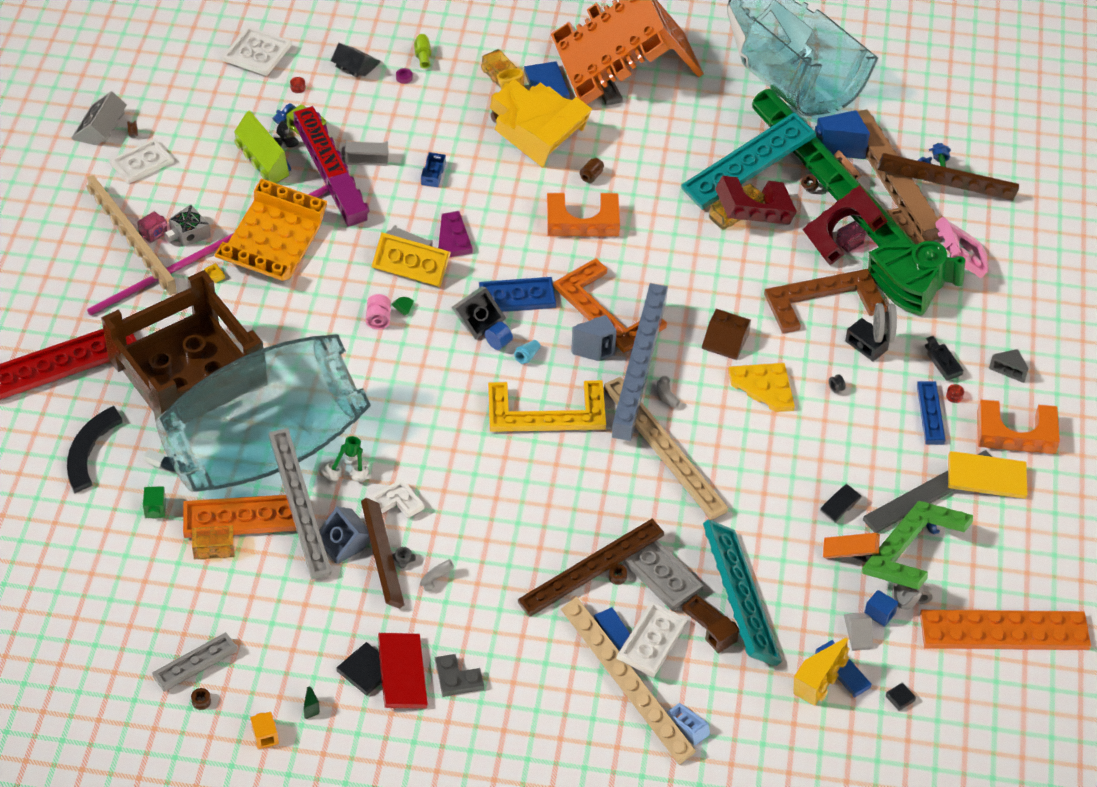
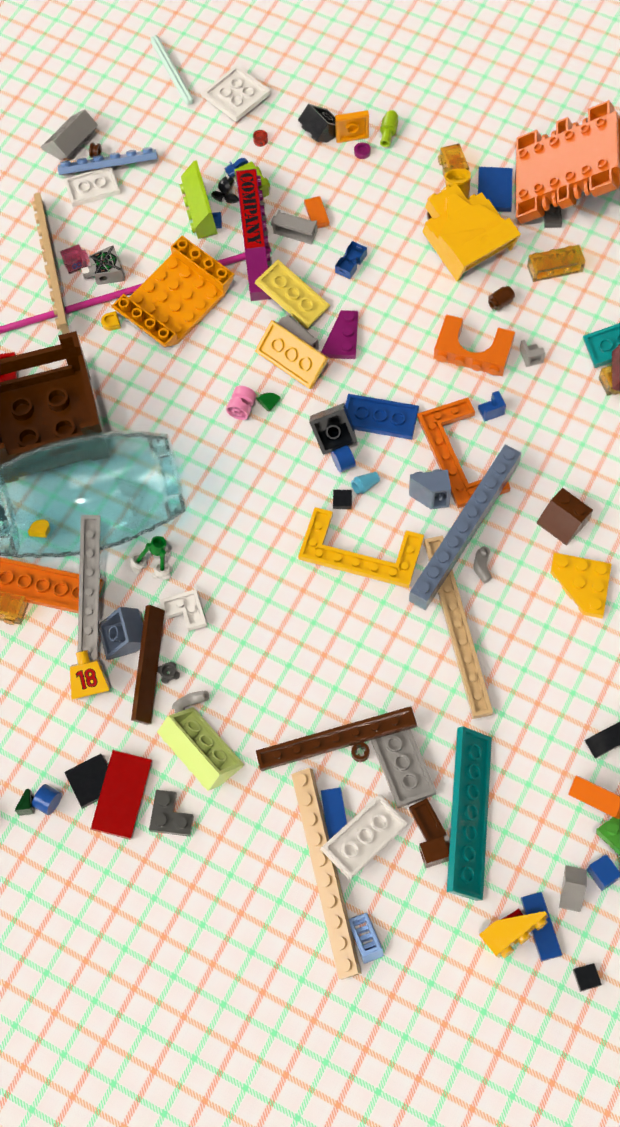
camera: 25 degrees right, 15 degrees up
none -> yellow tile [28,519,51,538]
none -> blue piece [32,784,62,815]
none -> medium blue plate [57,147,157,175]
none -> yellow torso [70,650,110,699]
none -> light aqua axle [150,35,194,105]
none -> yellowish green slope [157,707,244,791]
none -> light yellow tile [255,260,330,329]
none -> orange tile [304,196,330,229]
none -> black tile [333,490,352,509]
none -> light orange tile [335,110,369,143]
none -> blue panel [478,391,506,422]
none -> light grey panel [519,340,545,367]
none -> clear yellow brick [527,245,585,282]

